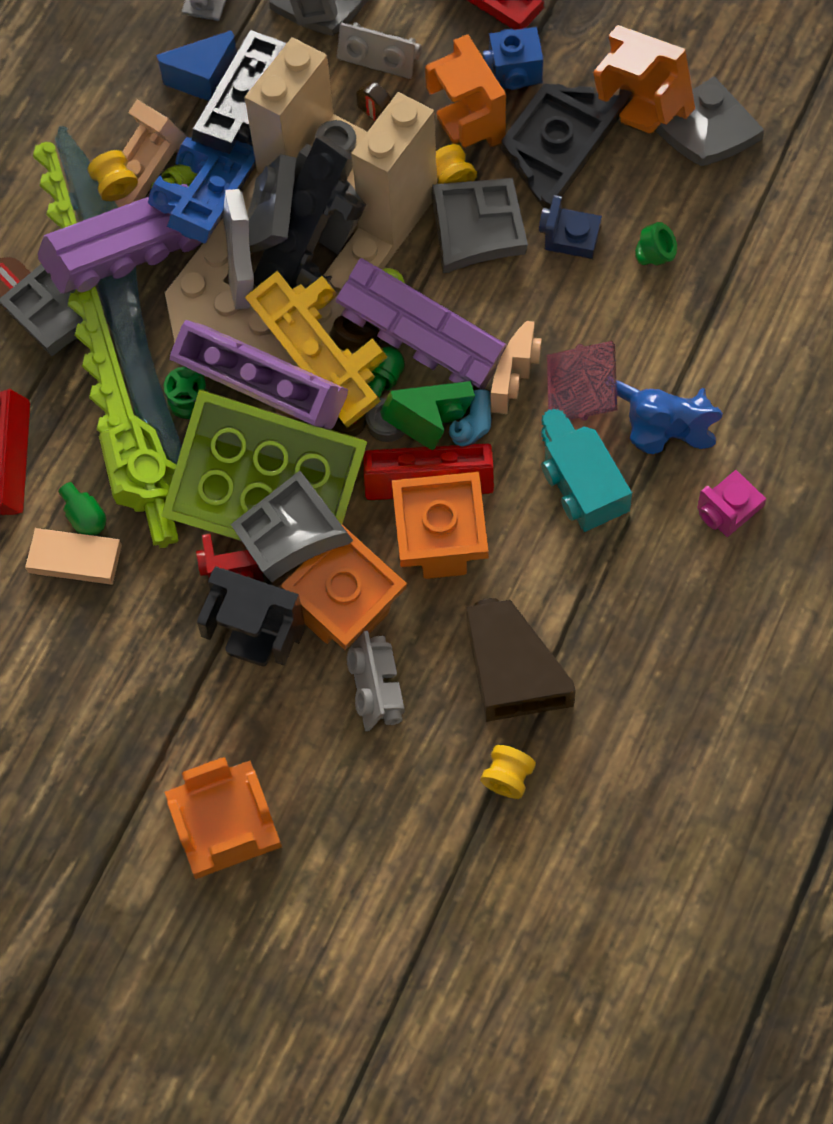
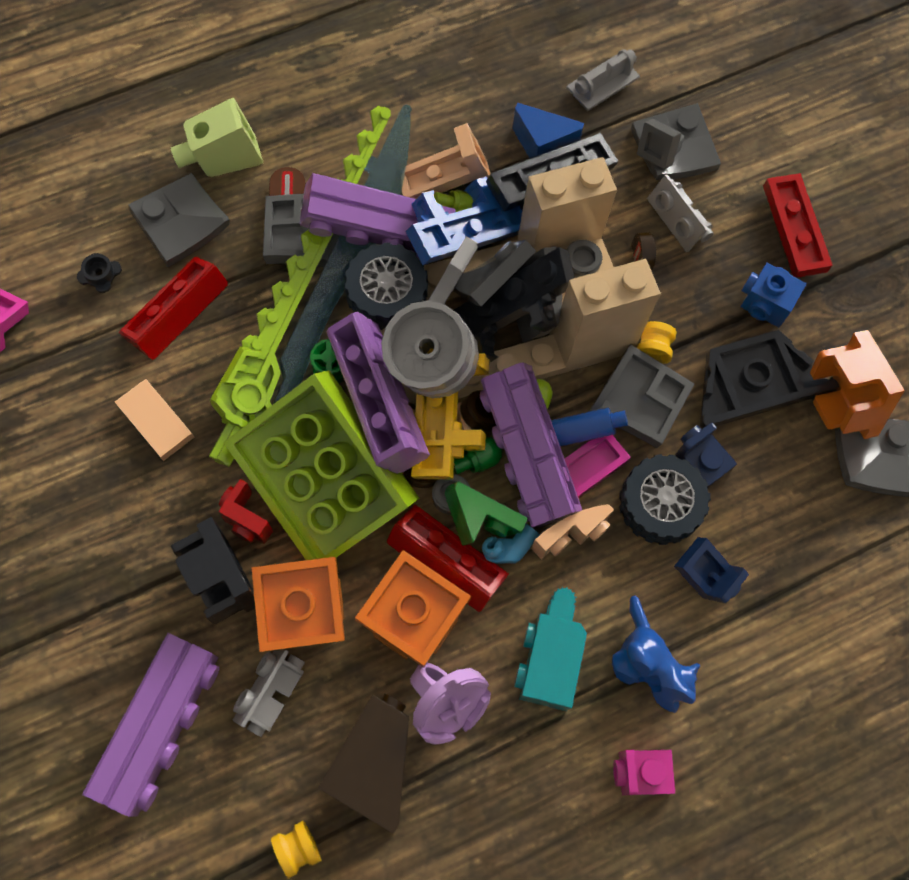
camera: 30 degrees right, 5 degrees up
green cylinder [58,482,107,536] -> none
yellow wheel [87,150,138,201] -> none
orange panel [165,757,282,879] -> none
dark grey plate [231,471,354,582] -> none
orange panel [425,34,506,148] -> none
clear pink piece [547,341,618,421] -> none
green tile [635,222,677,266] -> none
none -> medium lavender brick [82,633,219,817]
none -> black wheel [344,243,428,330]
none -> light grey wheel [381,301,479,398]
none -> lavender tile [410,663,491,745]
none -> blue cylinder [551,407,628,446]
none -> dark pink tile [565,435,631,498]
none -> black wheel [619,454,711,545]
none -> dark blue bracket [674,537,749,603]

